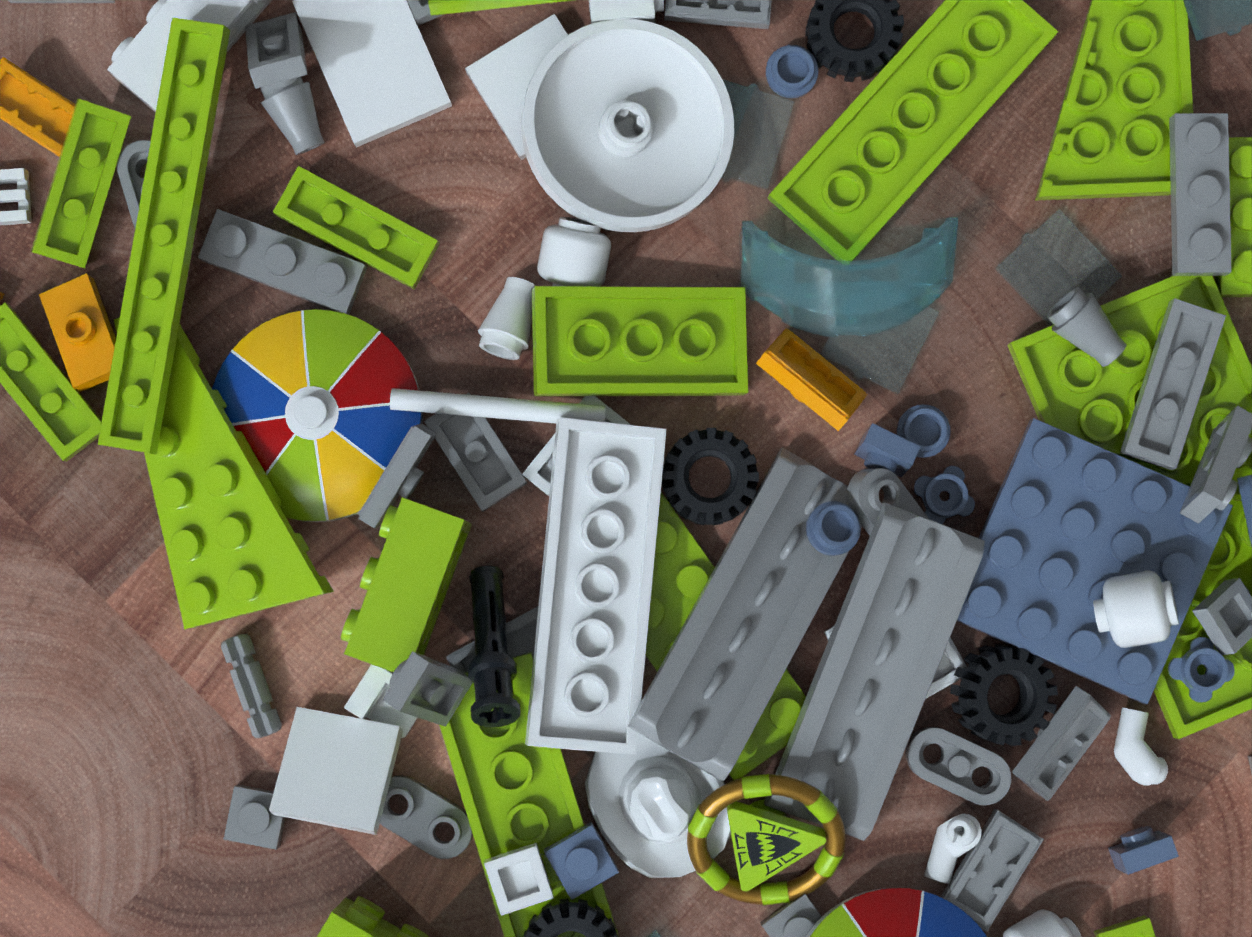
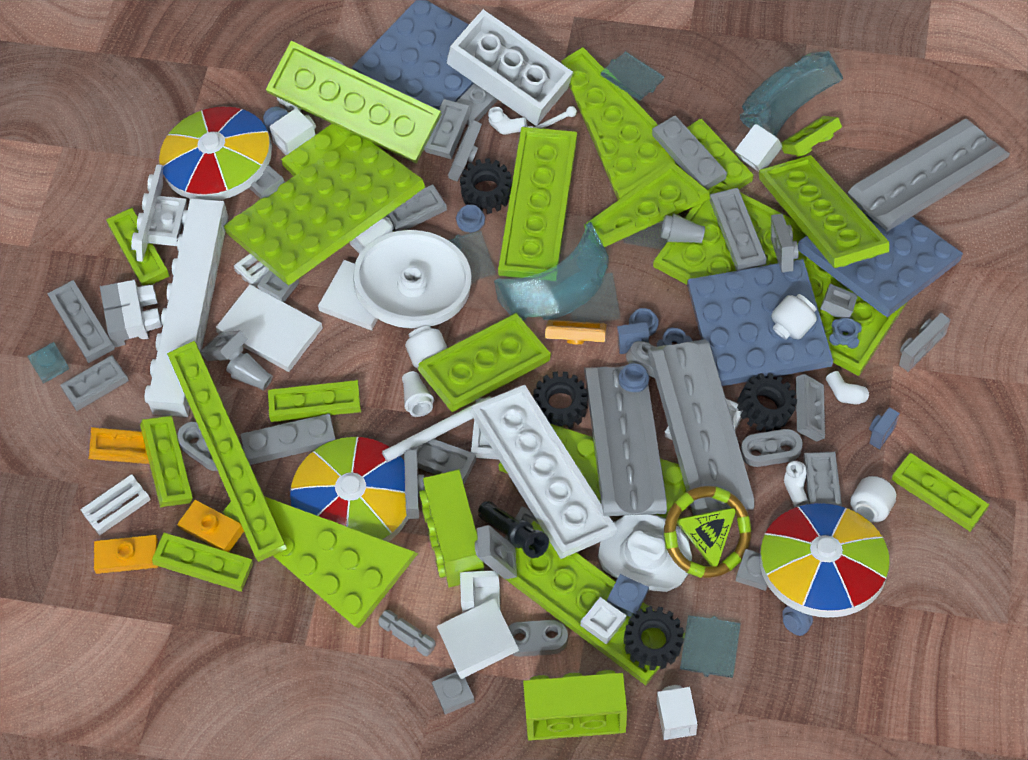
camera: 30 degrees left, 25 degrees down
none -> lime wing [584,162,710,248]

